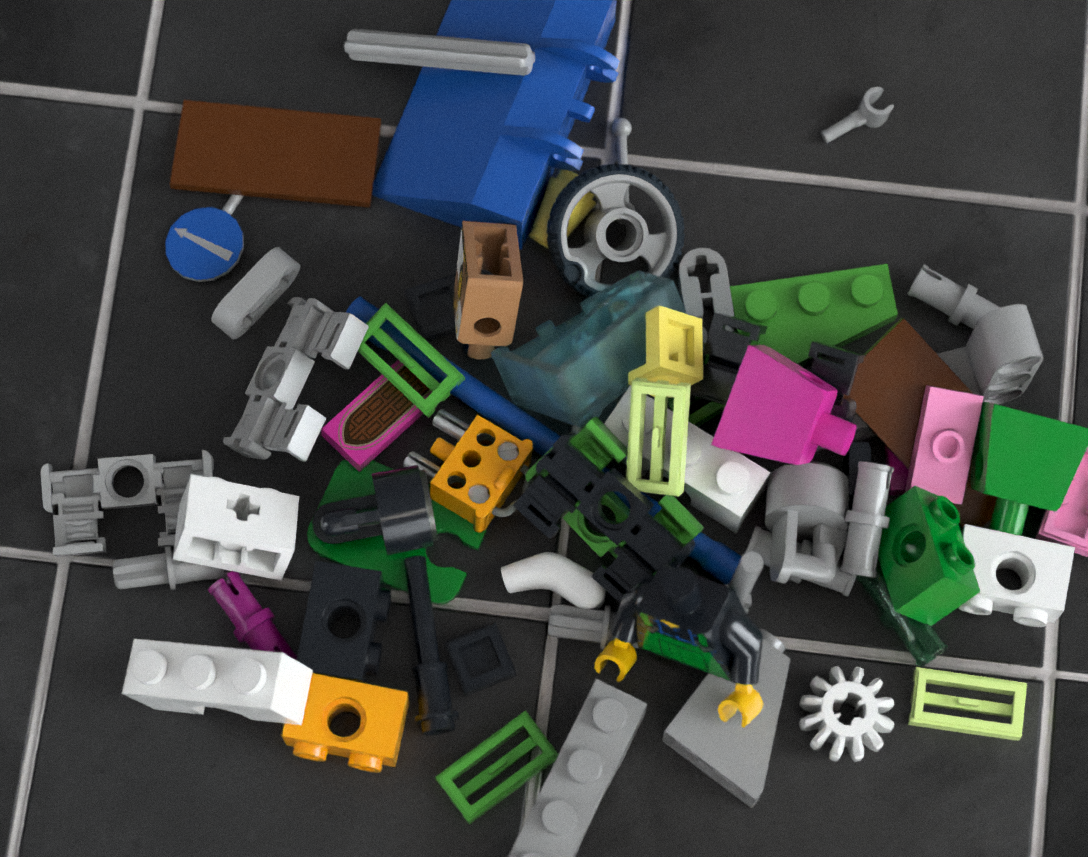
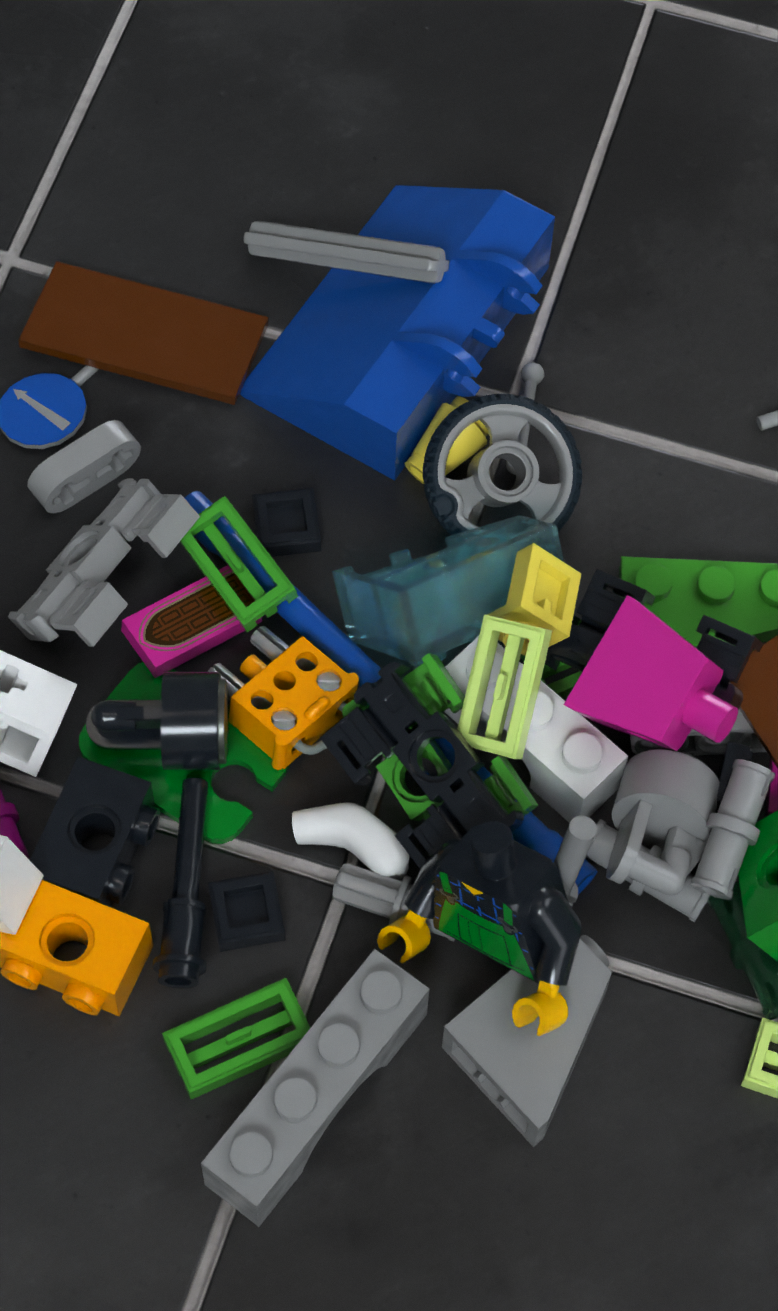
camera: 10 degrees right, 10 degrees down
medium nougat torso [453,221,523,359] -> none
light grey beam [678,247,734,351] -> none
white gear [799,666,894,762] -> none

